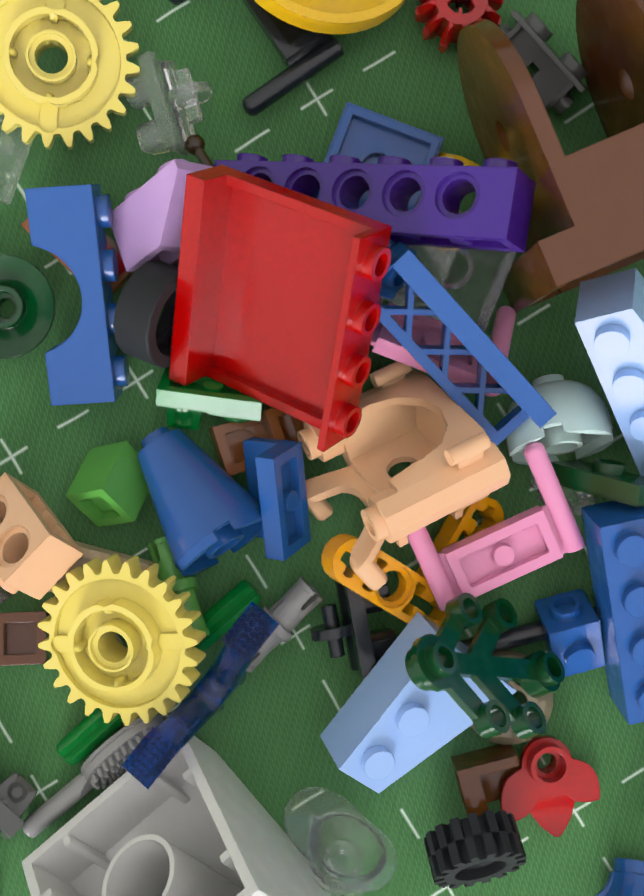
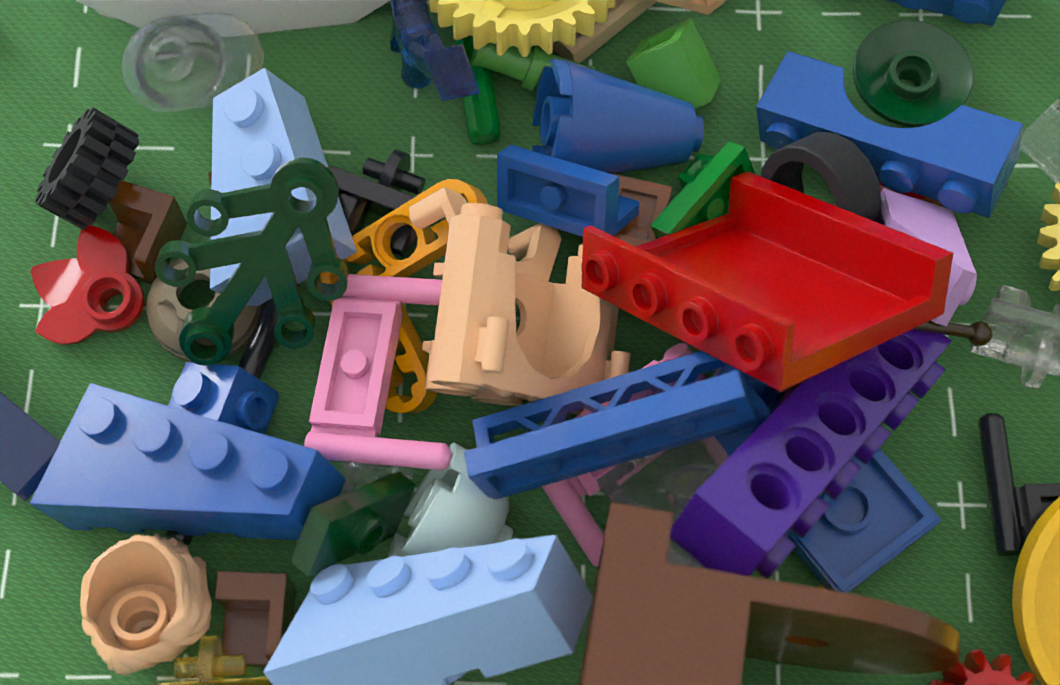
camera: 120 degrees right, 20 degrees down
light grey pin [228,576,324,673] -> none

